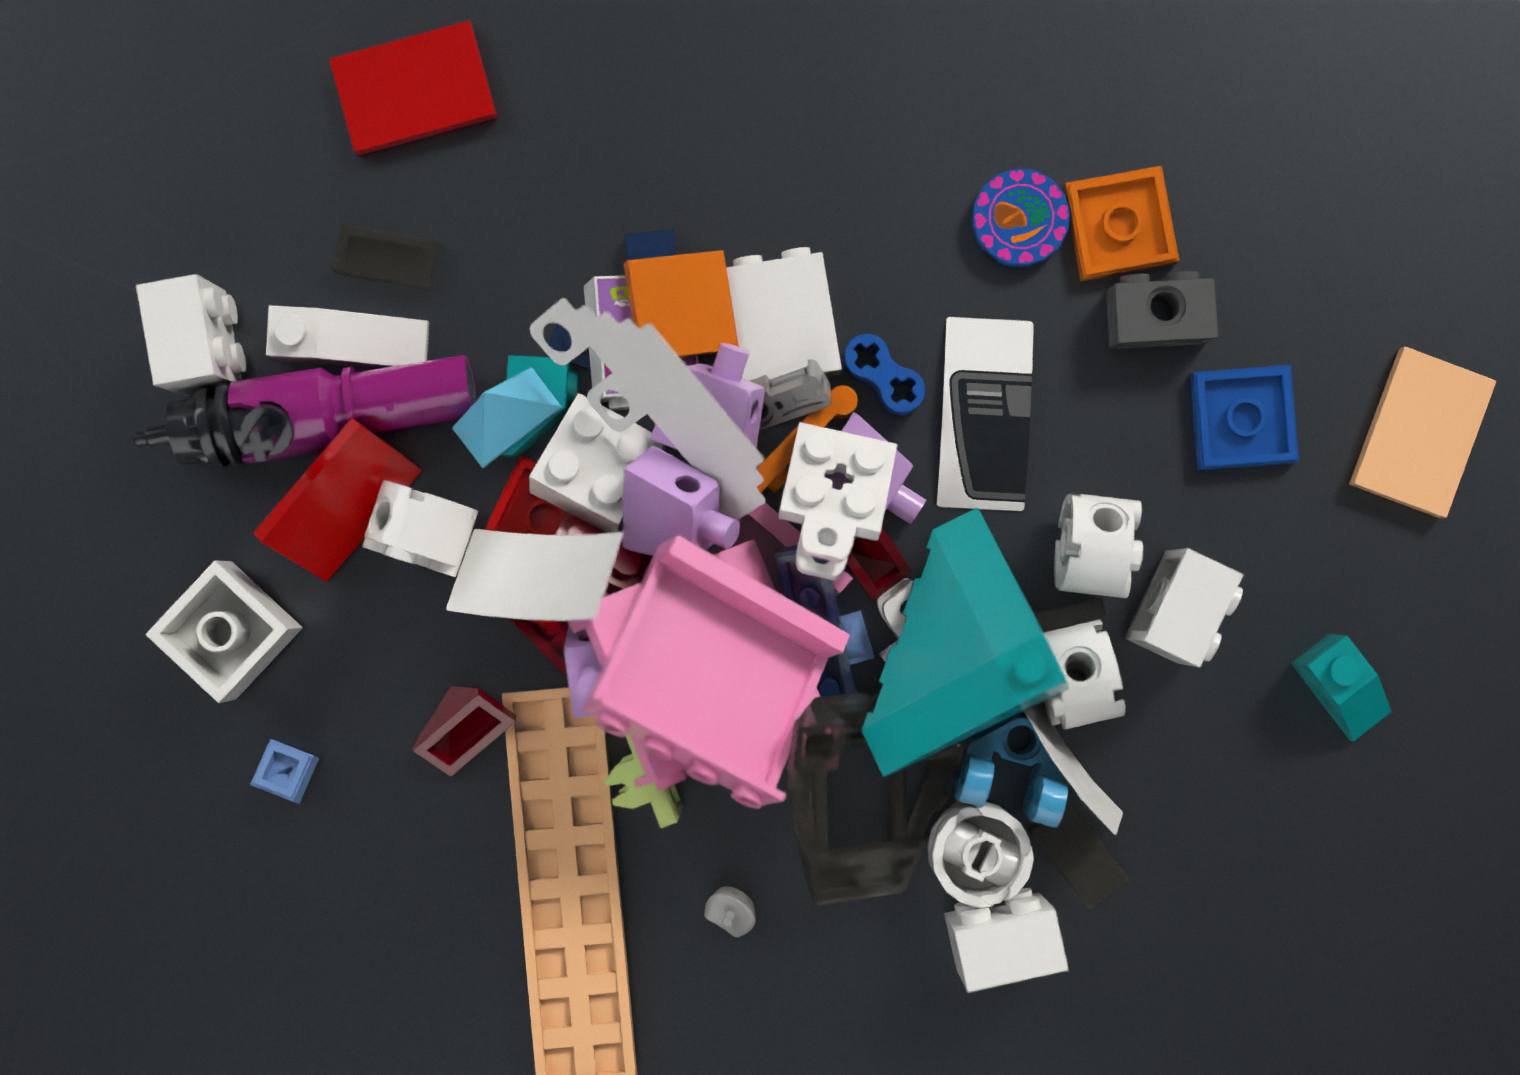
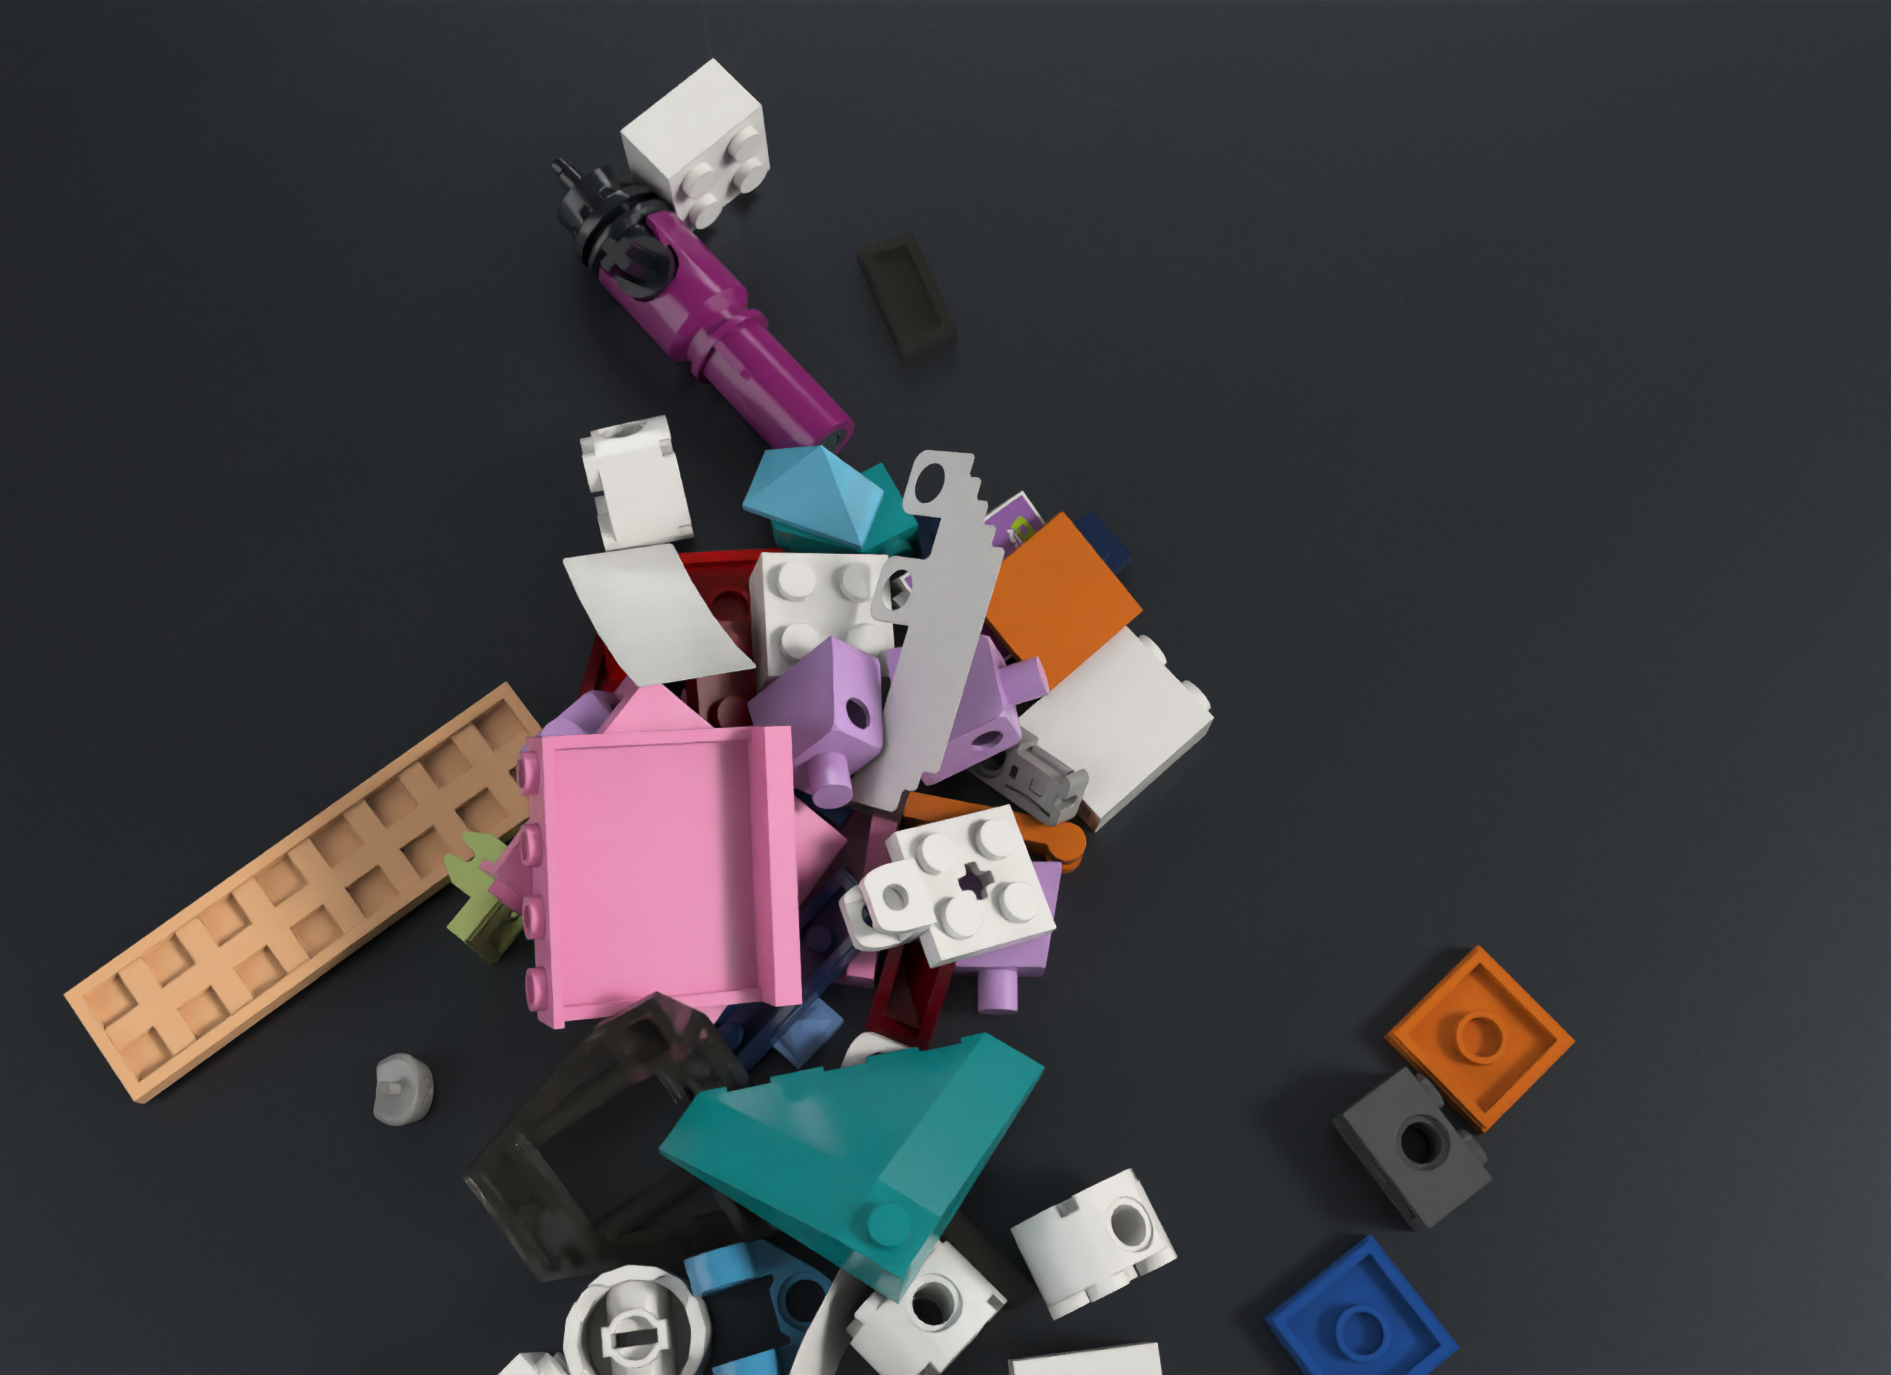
camera: 55 degrees right, 15 degrees down
white brick [145,560,303,703] -> none
medium blue tile [250,739,319,804] -> none
red tile [253,418,422,582] -> none
white slope [266,305,429,368] -> none
red tile [329,20,498,156] -> none
dark red slope [413,686,516,777] -> none
blue axle [843,333,925,417] -> none
sticker [937,317,1033,511] -> none
blue tile [971,168,1070,268] -> none

